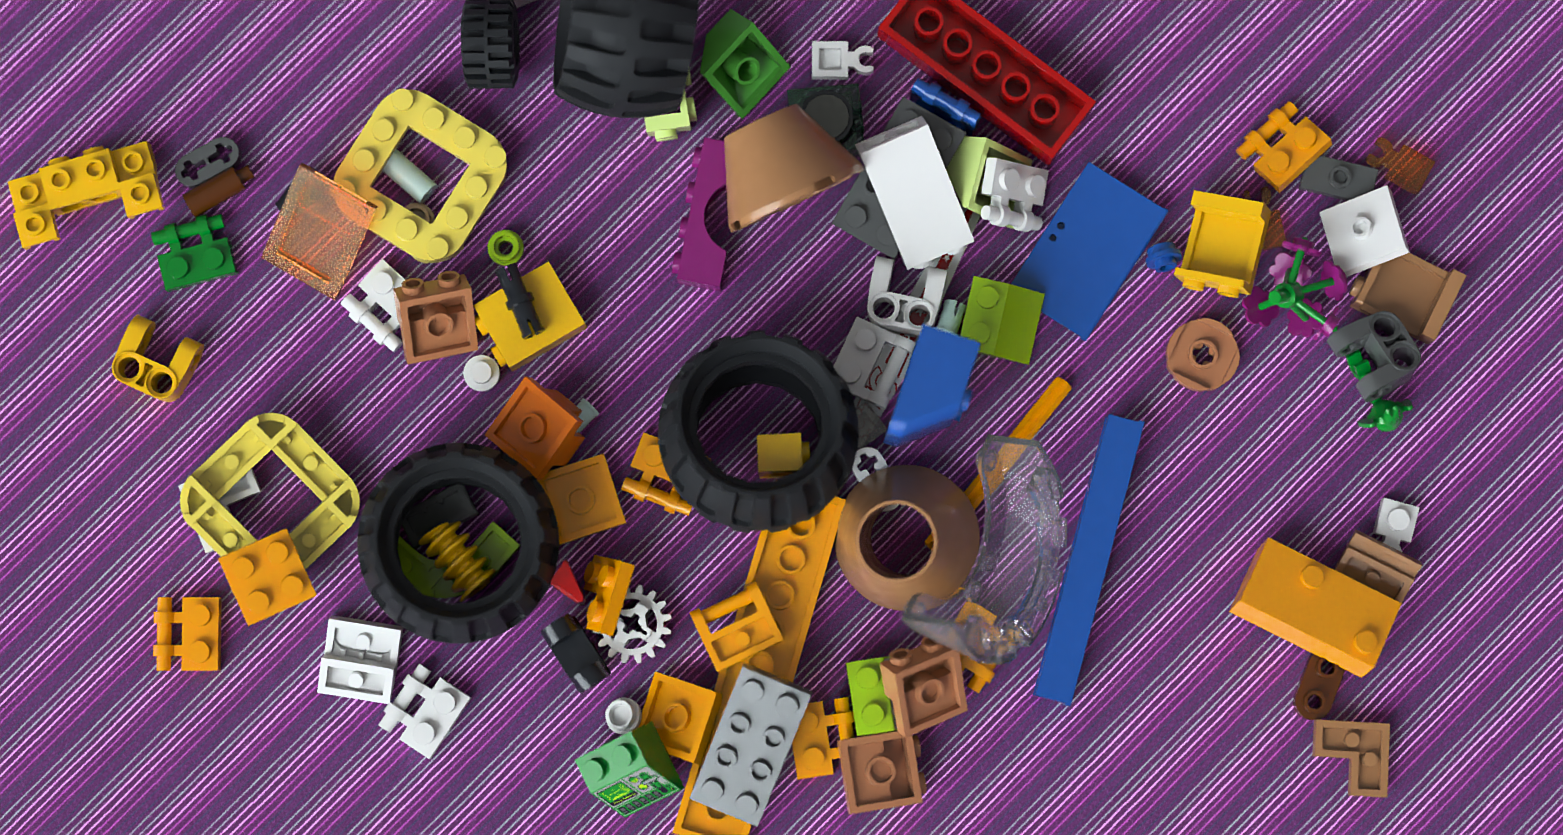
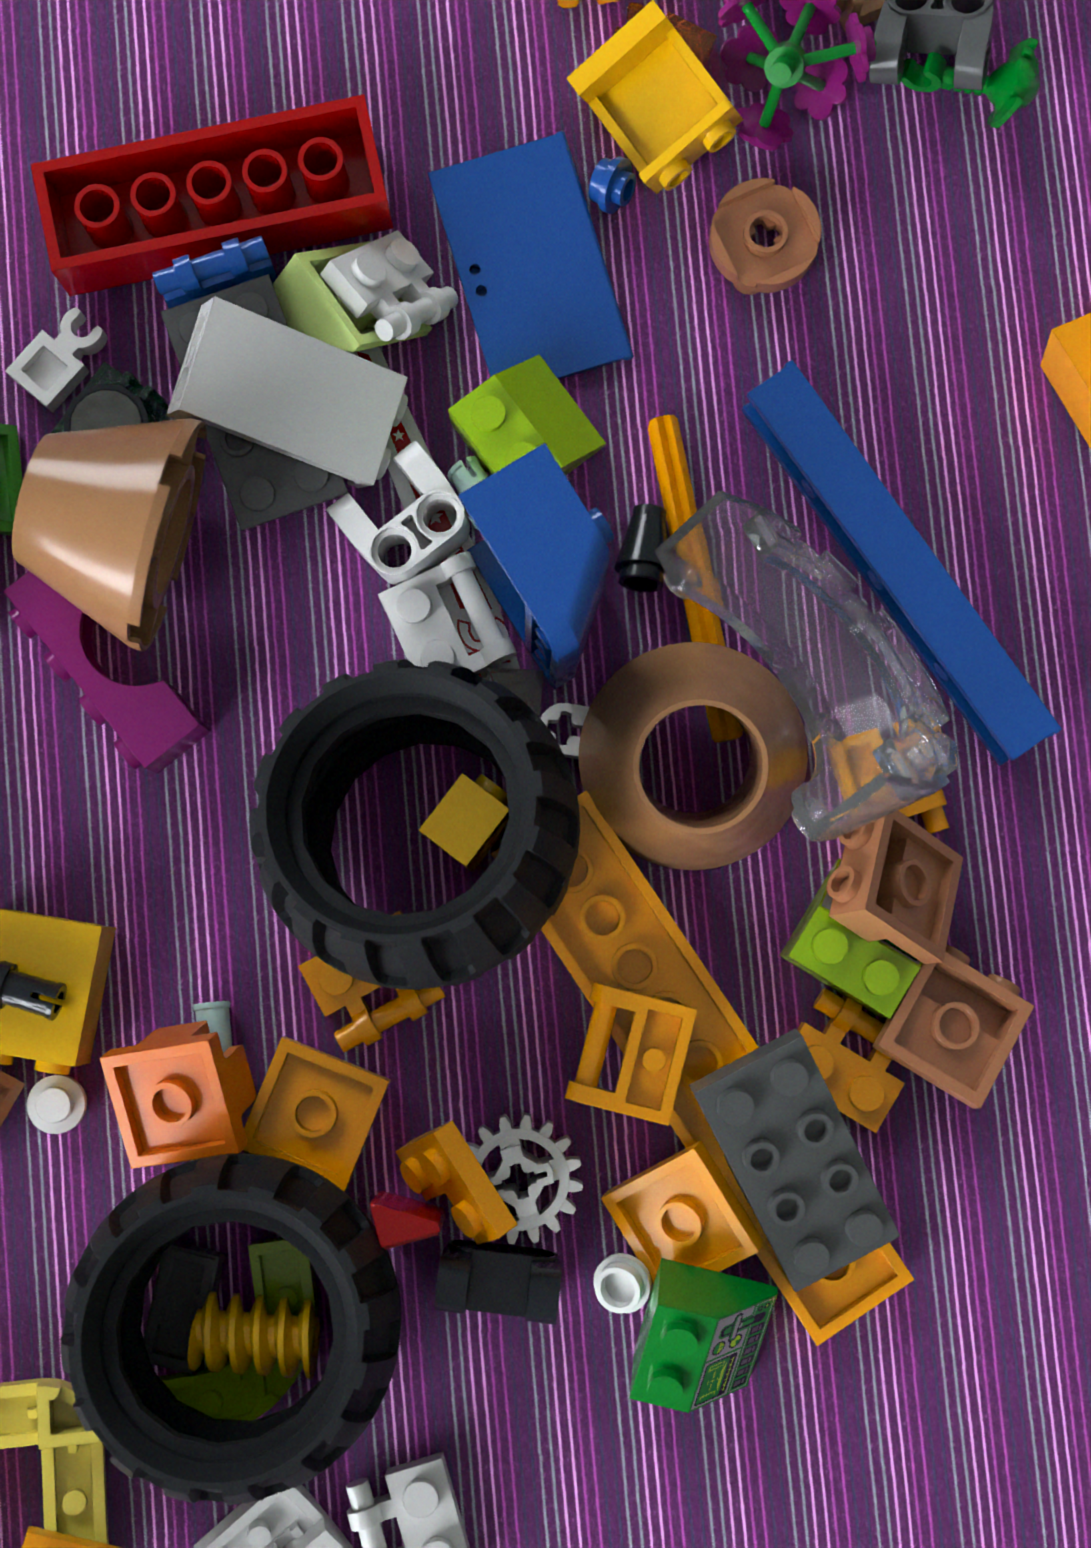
camera: 55 degrees left, 0 degrees up
none -> black cone [614,504,670,592]

